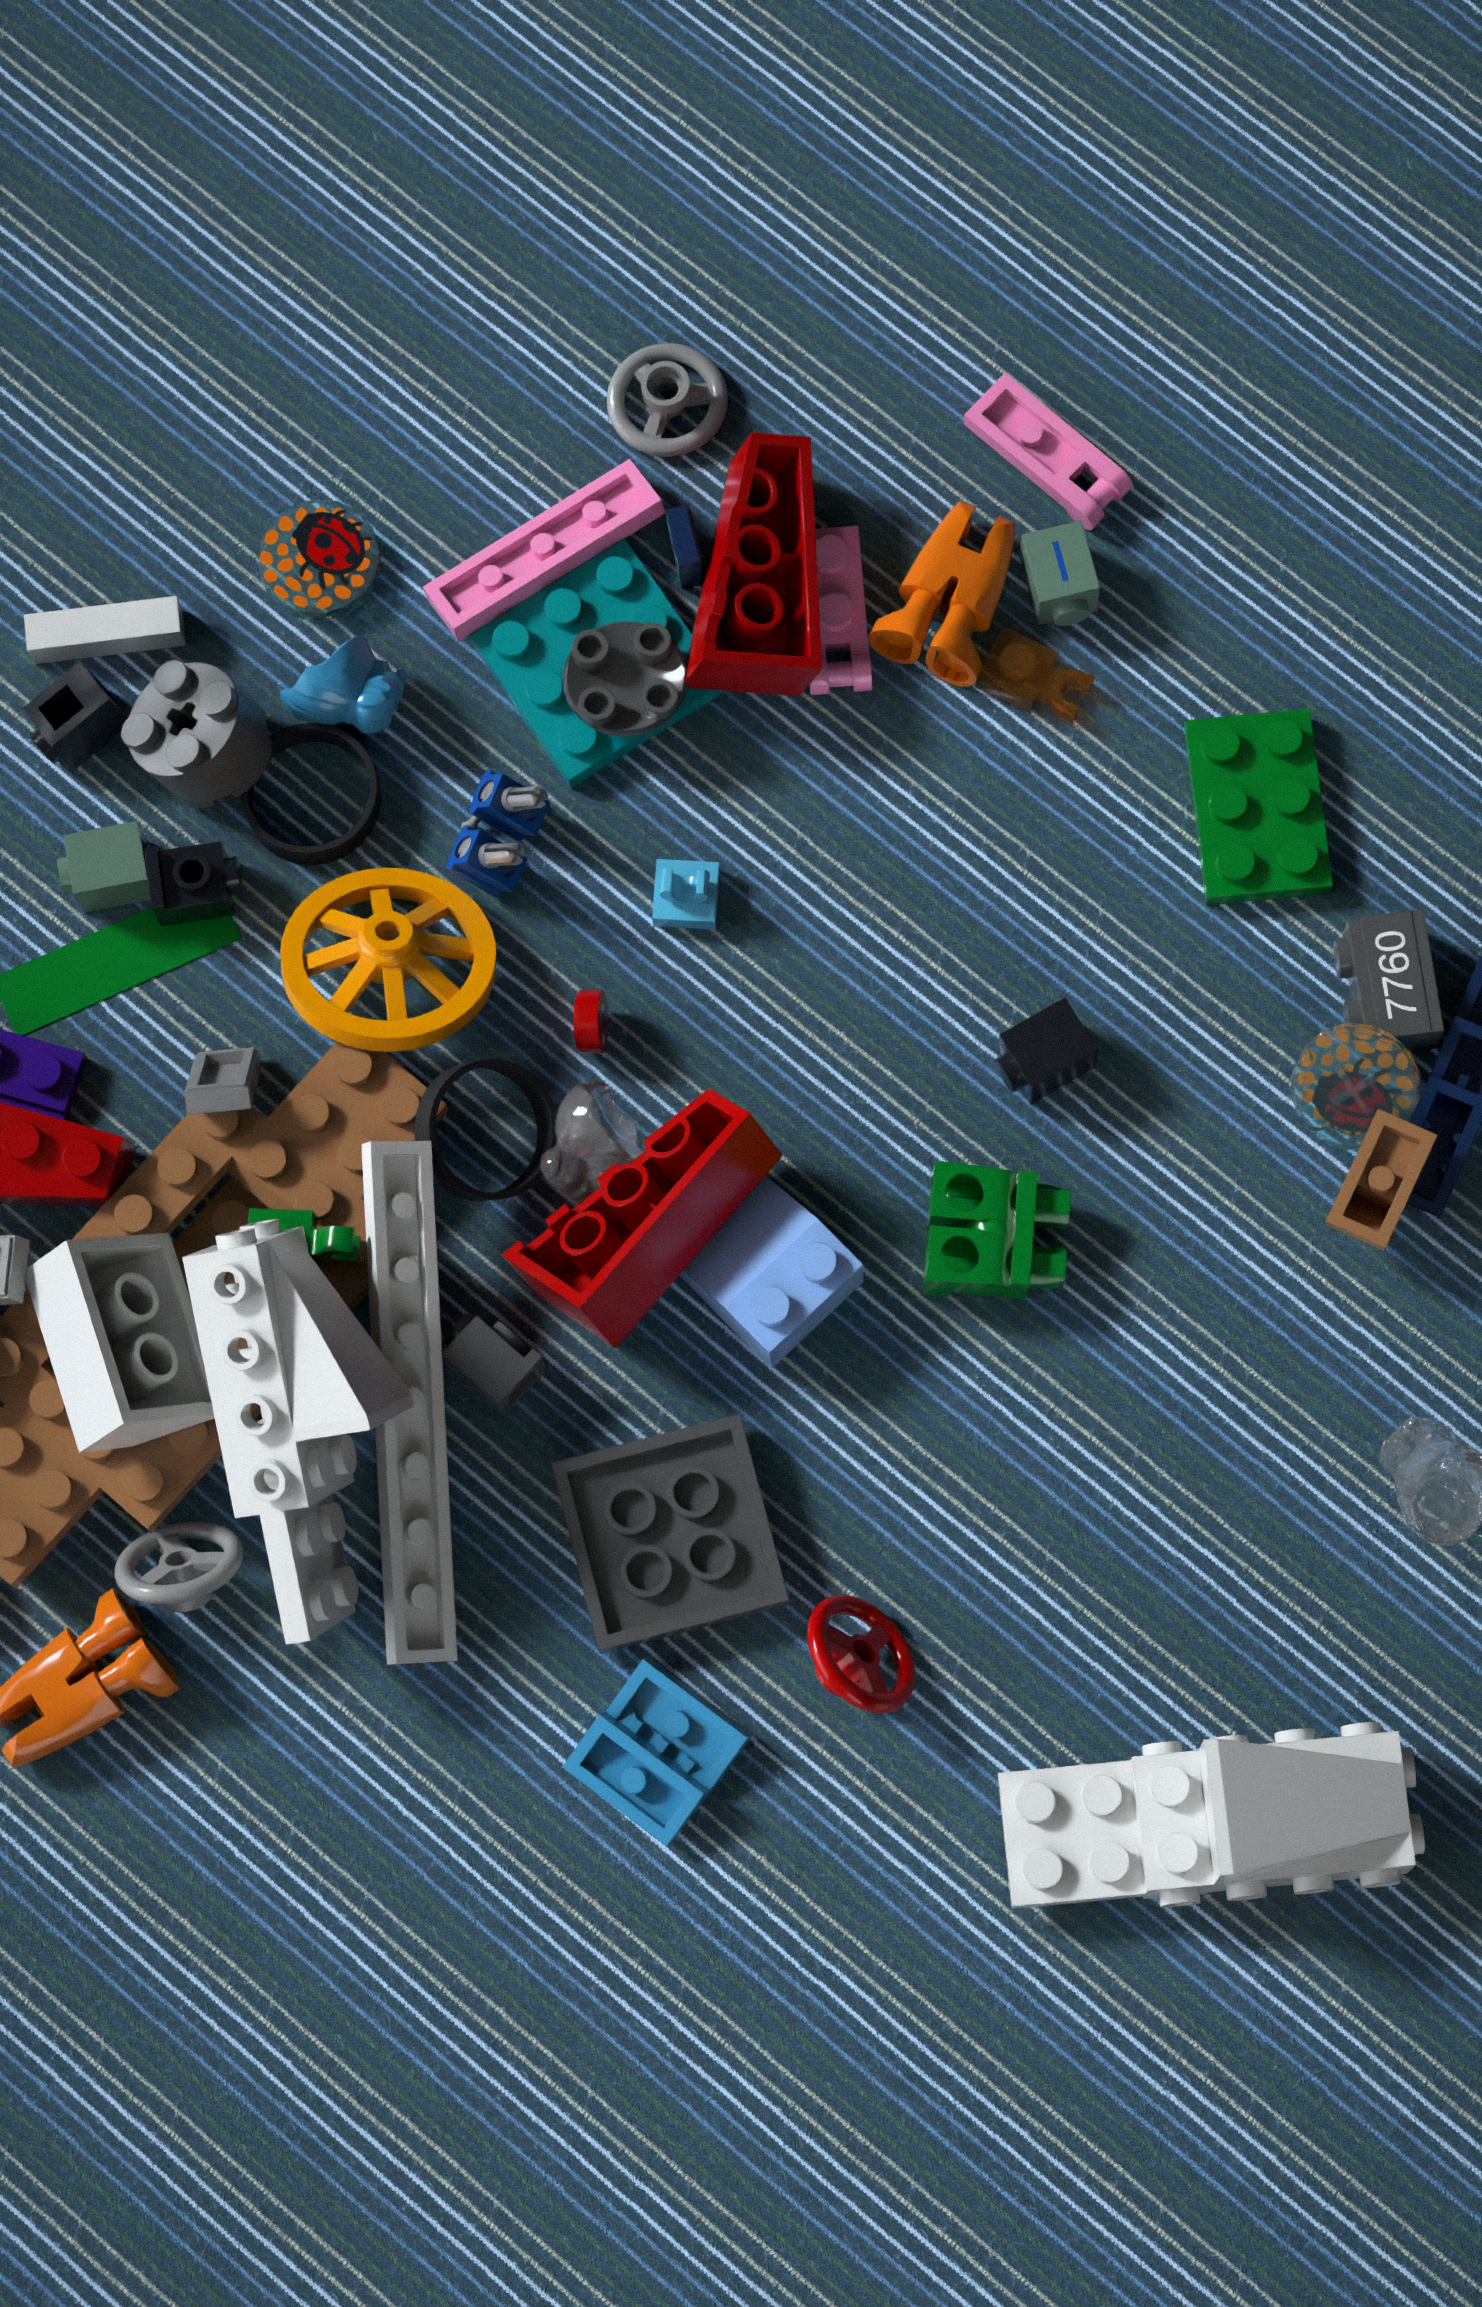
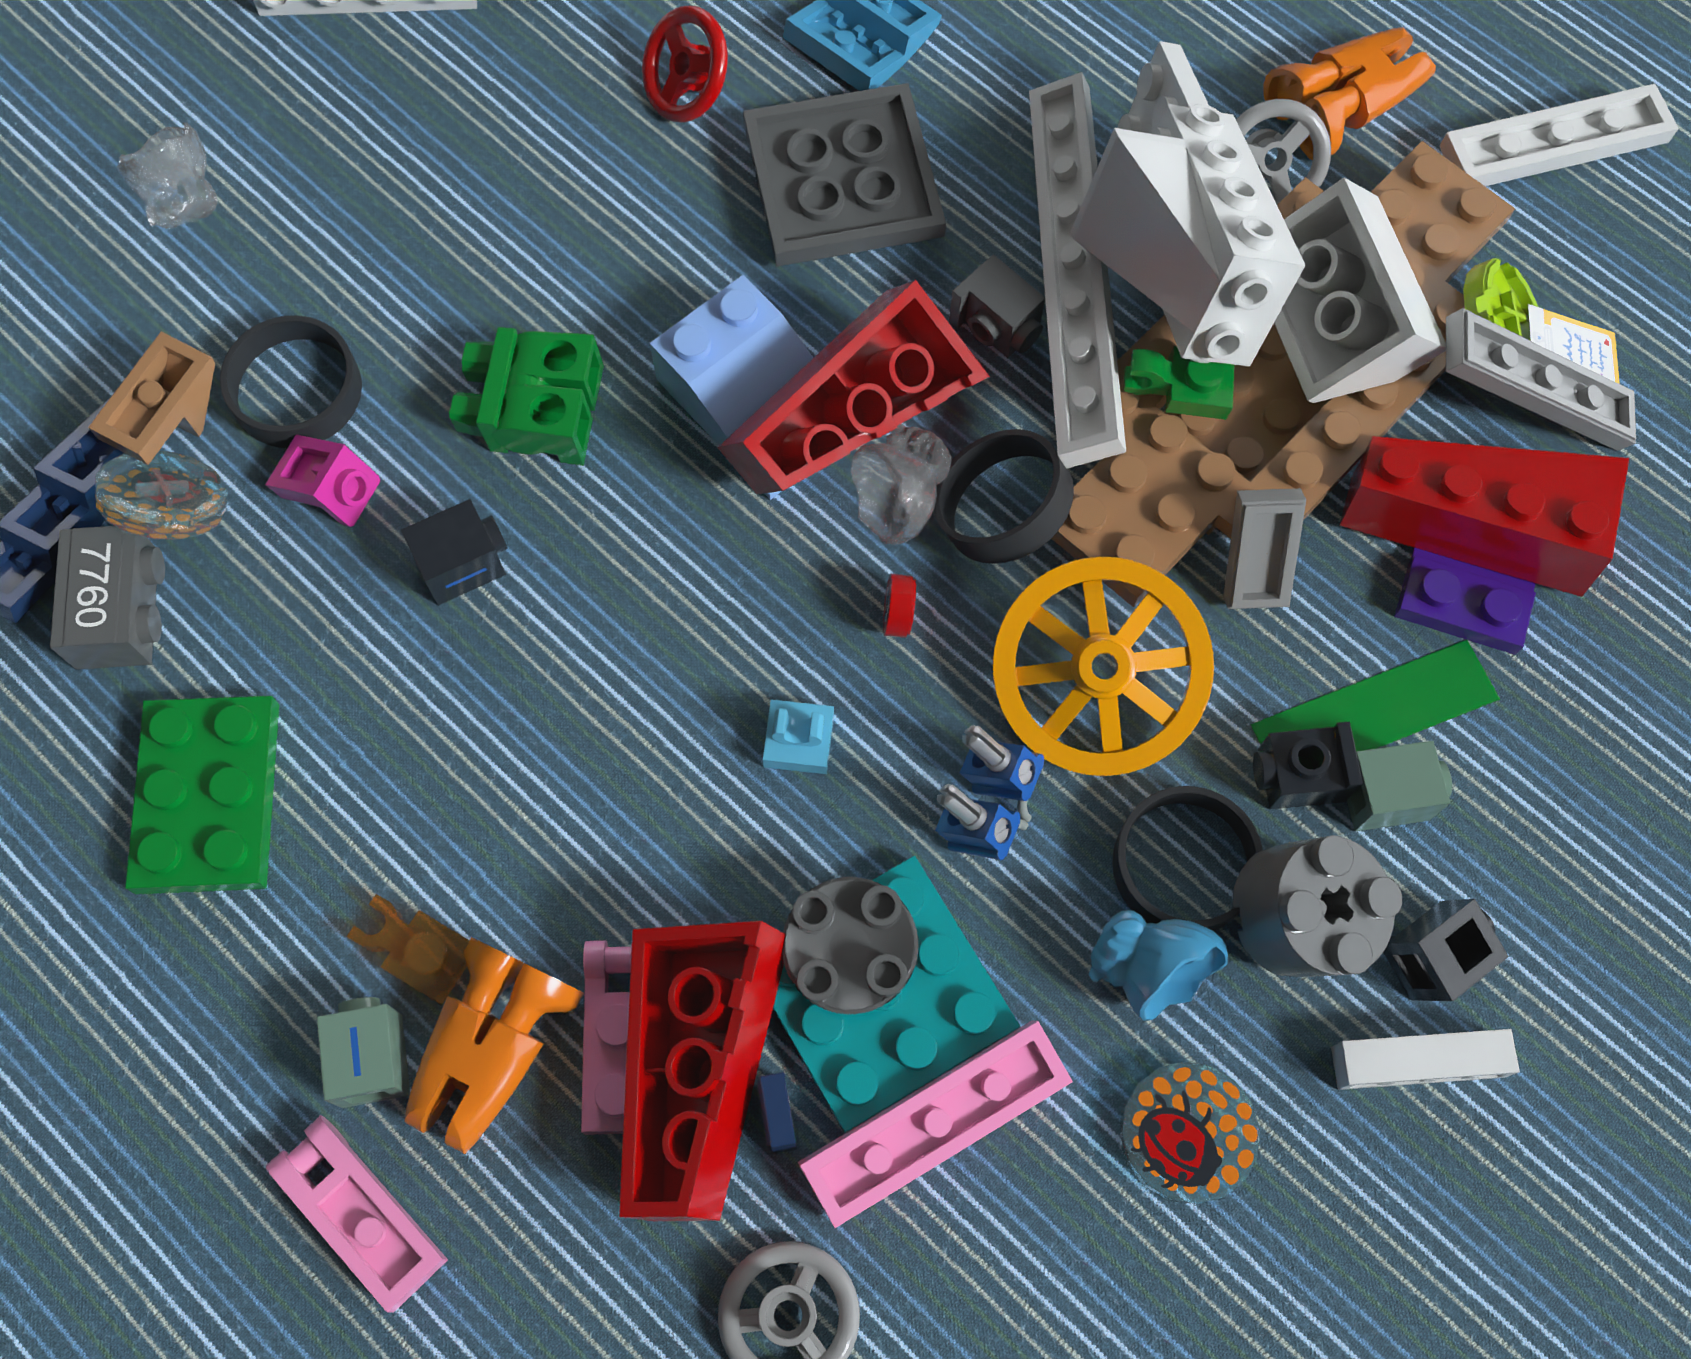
camera: 175 degrees right, 5 degrees down
none -> black tyre [220,315,362,449]
none -> dark pink bracket [265,435,380,527]

